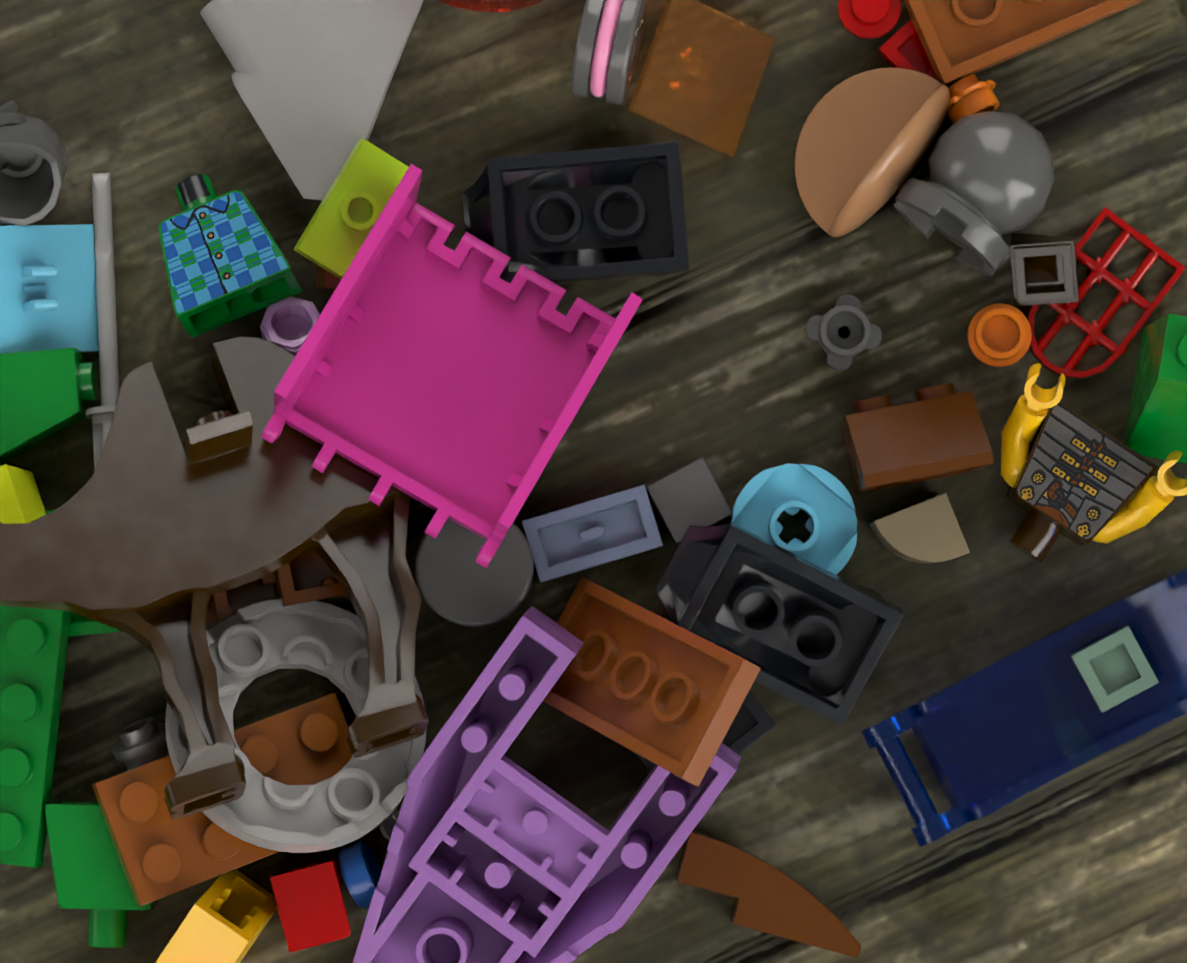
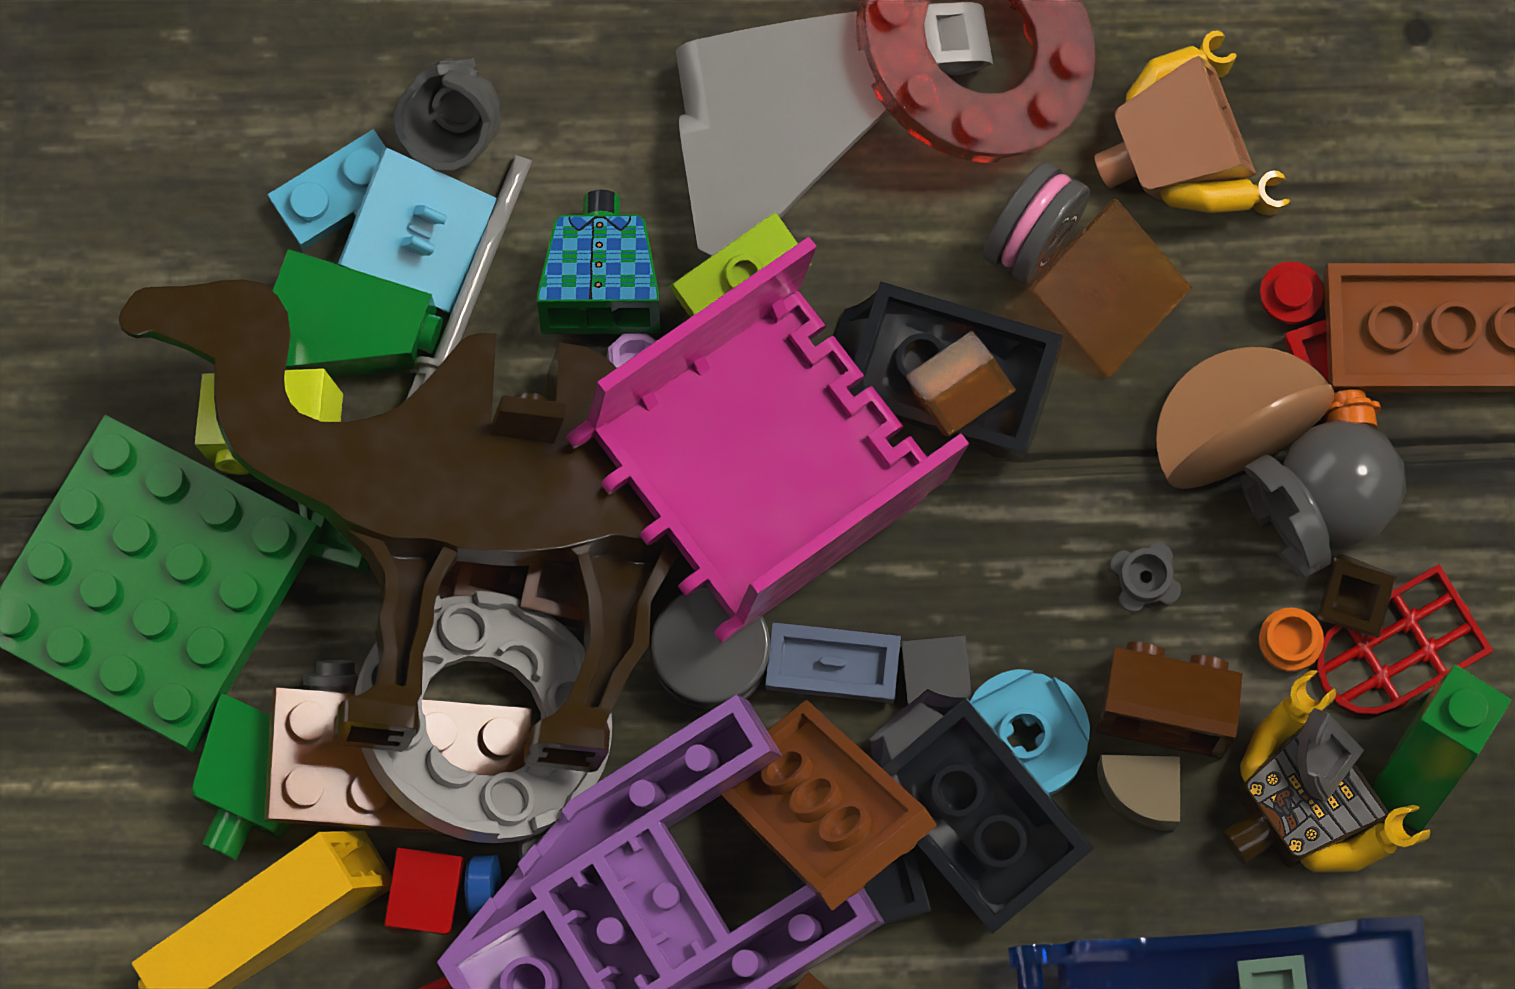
camera: 25 degrees right, 10 degrees down
none -> clear orange piece [906,331,1016,436]
none -> flat silver tile [1298,708,1364,802]

